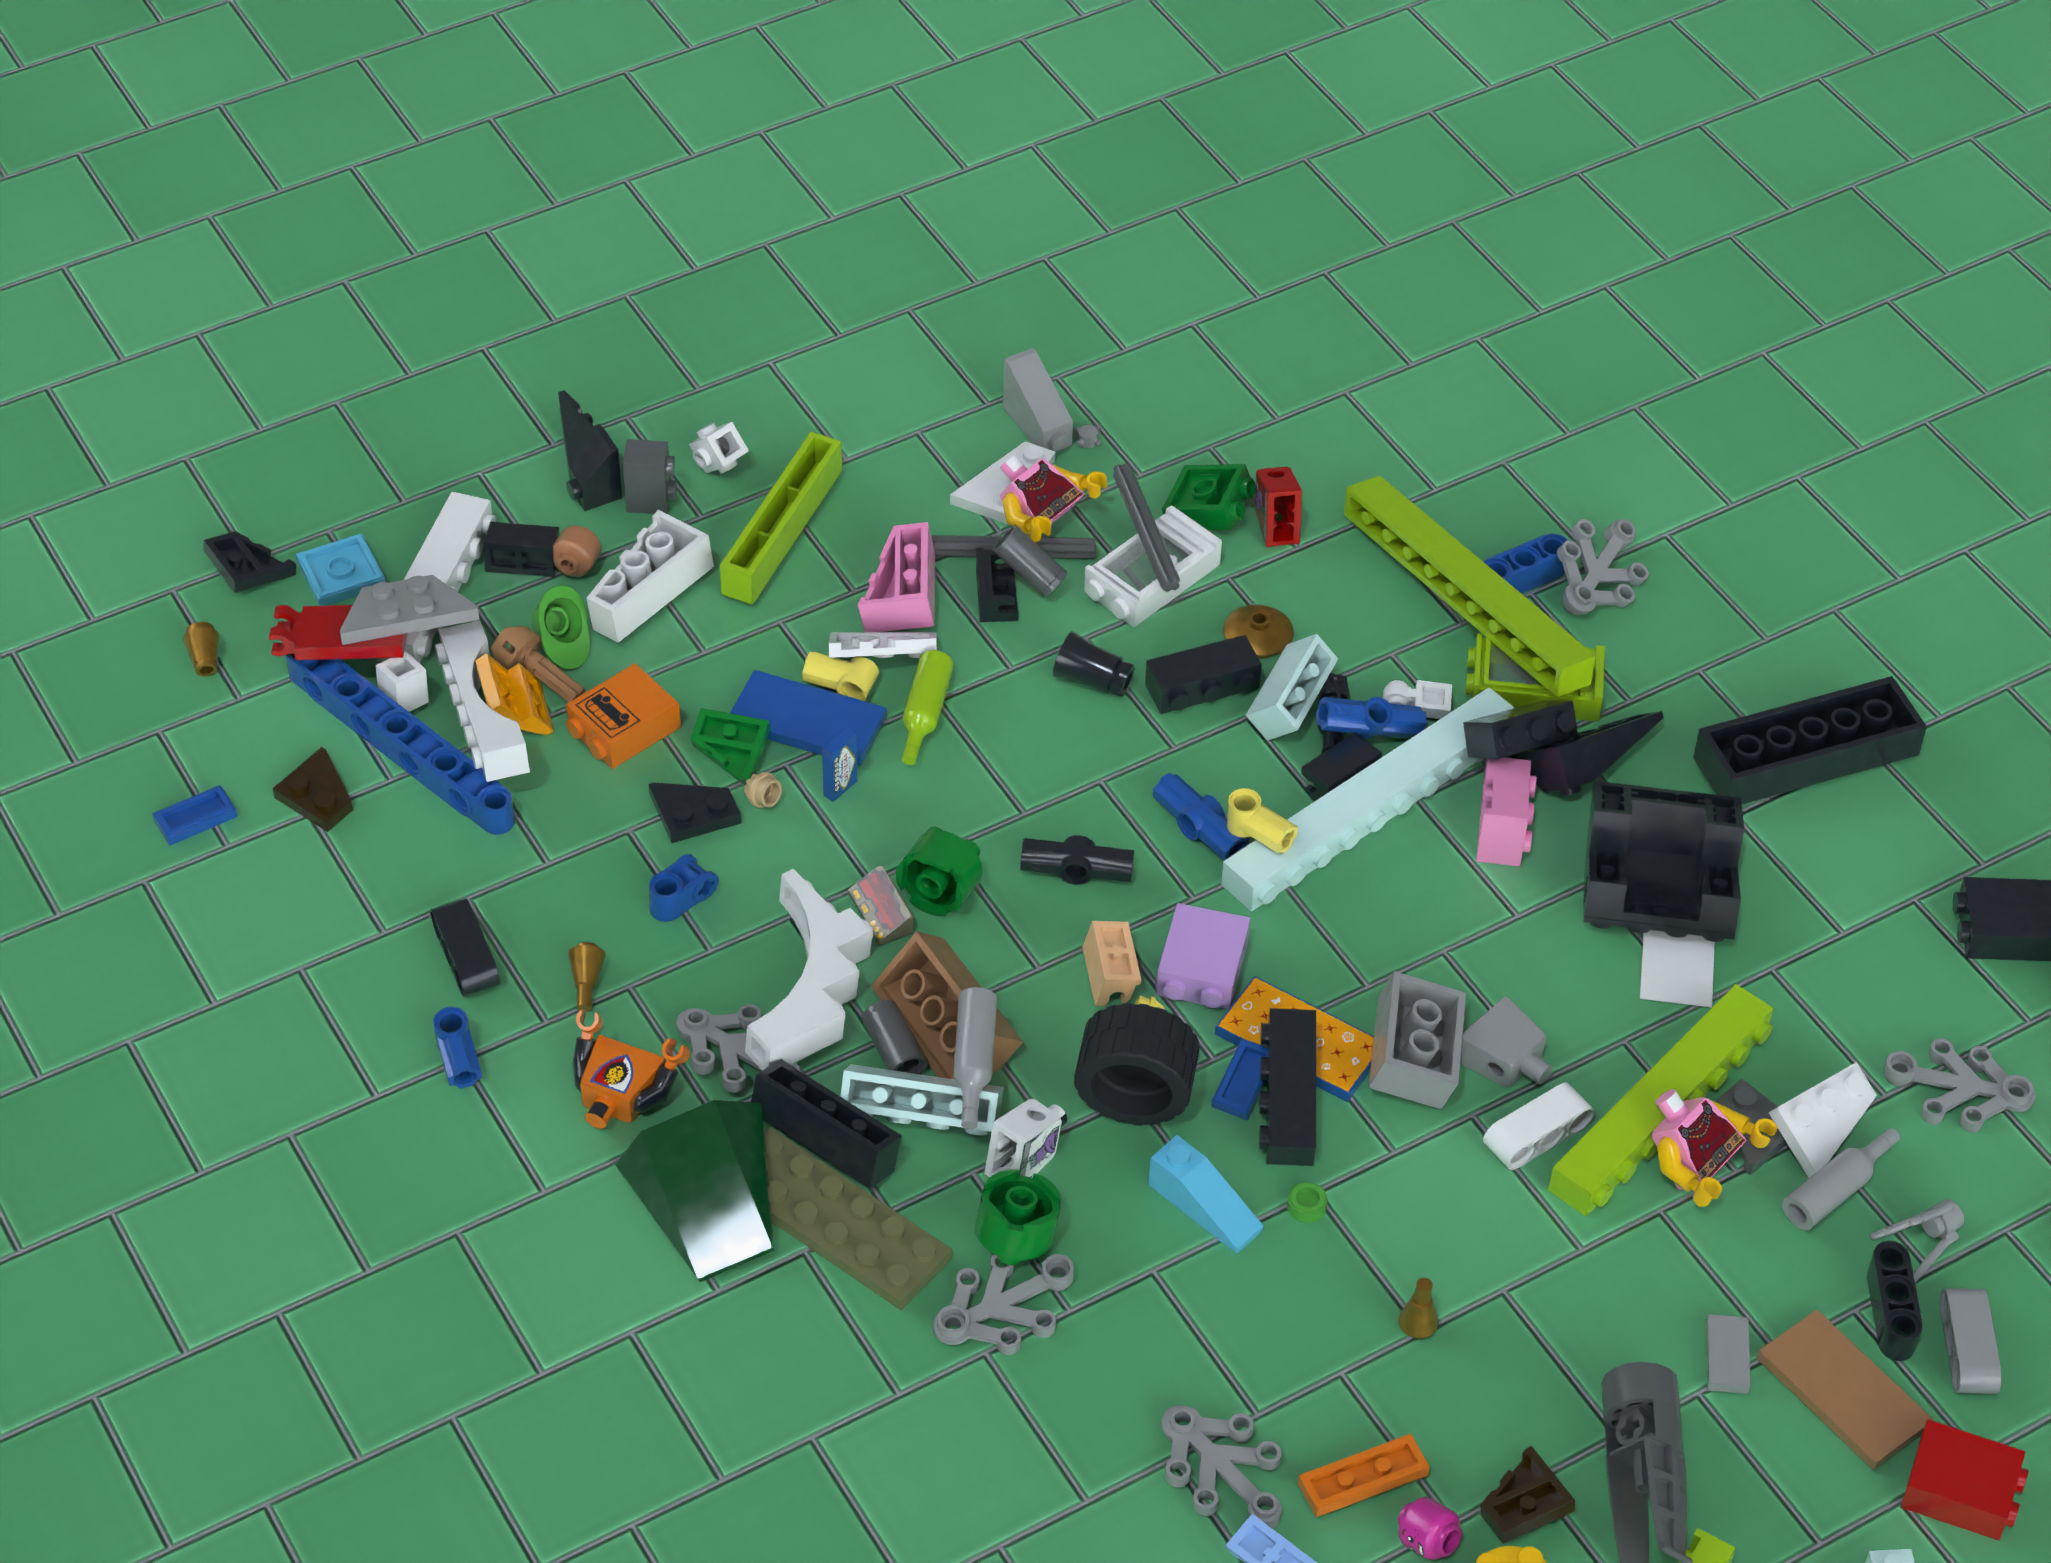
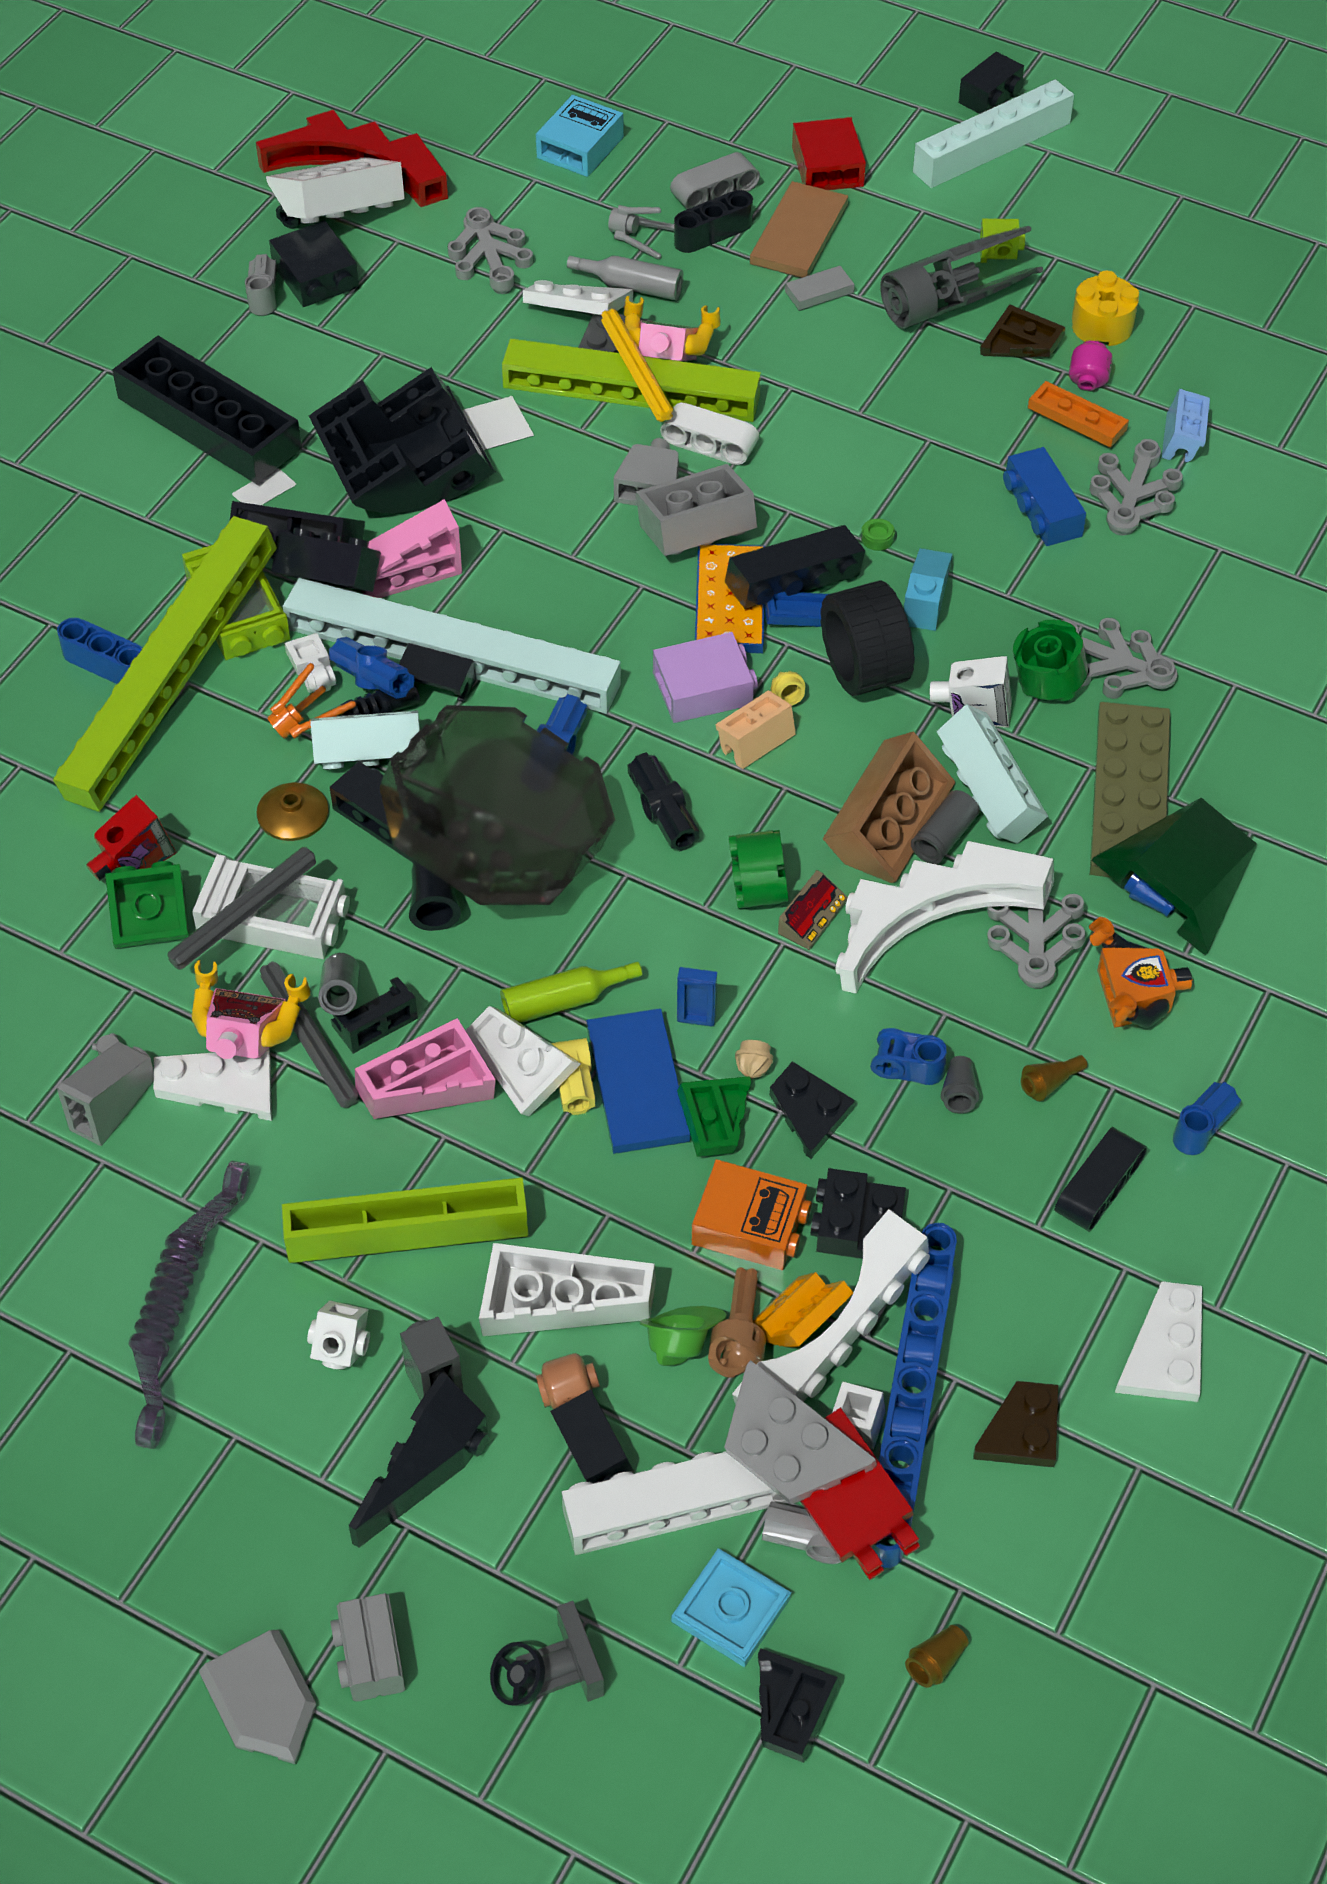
camera: 120 degrees left, 5 degrees up
blue tile [153,785,237,846] -> none
black brick [751,1059,902,1189] -> none
light grey piece [953,987,997,1129] -> none
light yellow piece [1227,788,1298,854] -> none
pearl gold cone [1398,1278,1439,1338] -> none
light grey plant [1557,519,1649,615] -> none
none -> piece [128,1160,250,1449]
none -> light grey tile [199,1630,317,1764]
none -> white sticker [232,468,296,505]
none -> light grey piece [245,254,277,315]
none -> orange plant [267,663,356,739]
none -> light grey brick [330,1593,405,1702]
none -> clear smoke windscreen [379,705,615,905]
none -> dark grey piece [490,1601,604,1706]
none -> yellow axle [601,308,673,422]
none -> black plate [810,1168,906,1259]
none -> dark grey cone [941,1056,979,1114]
none -> blue brick [1003,447,1086,547]
none -> white wing [1115,1282,1202,1402]

